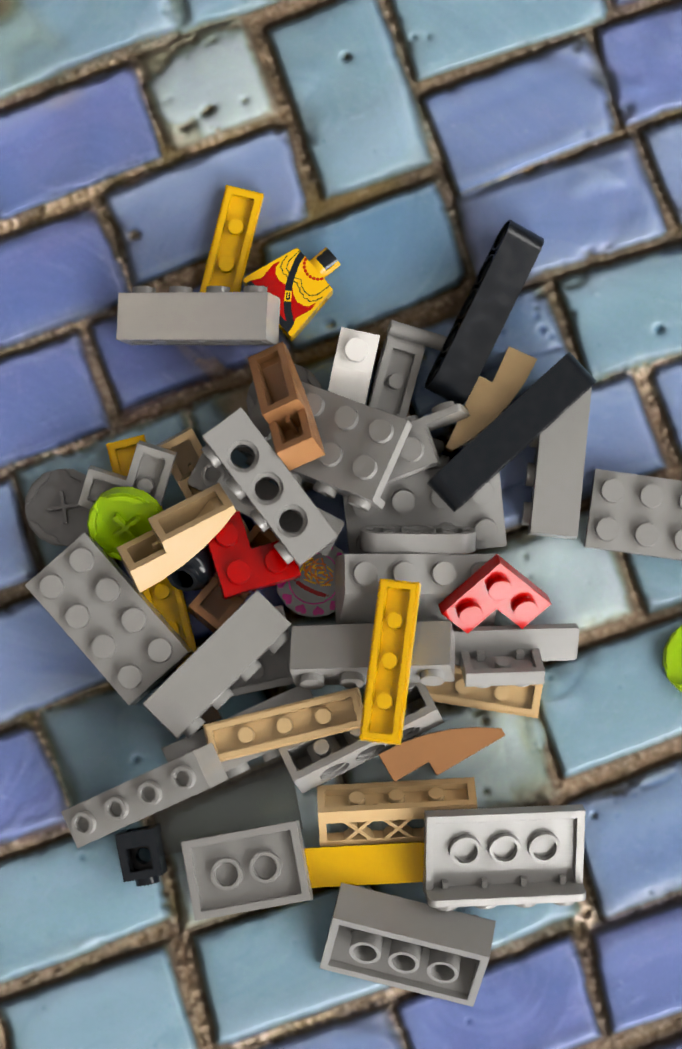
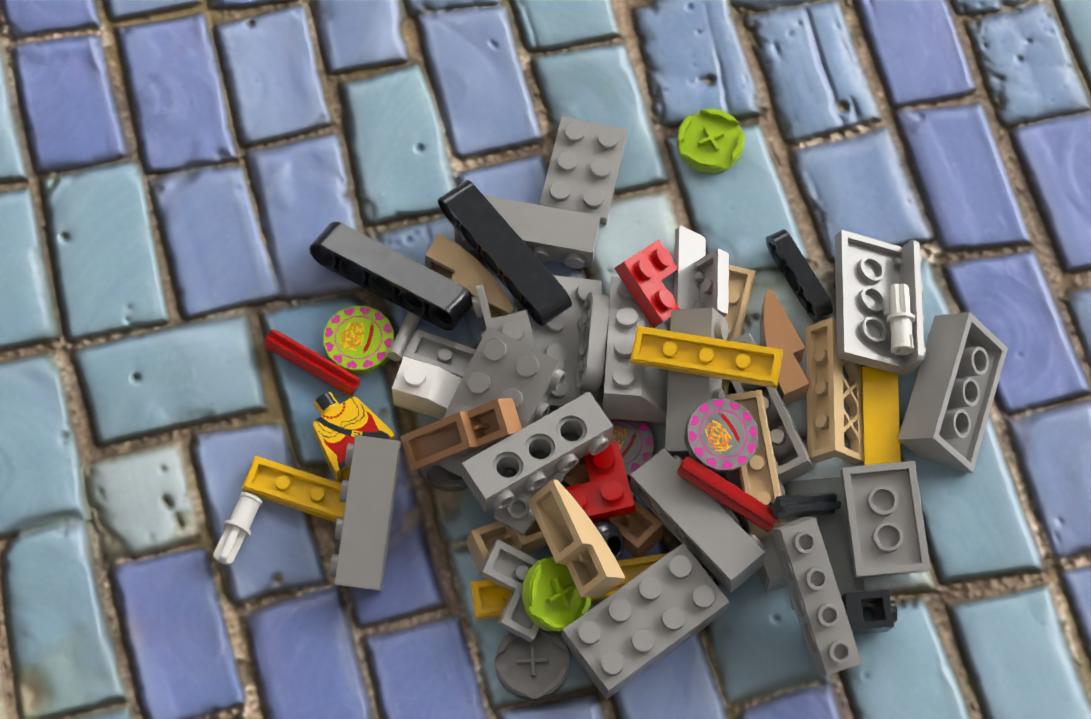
camera: 85 degrees left, 20 degrees down
none -> white axle [213,492,262,565]
none -> red axle [264,330,360,396]
none -> lime tile [323,306,394,375]
none -> red axle [677,456,778,532]
none -> flat silver tile [684,398,758,473]
none -> black beam [766,229,833,321]
none -> black axle [769,492,841,519]
none -> white axle [886,284,915,355]

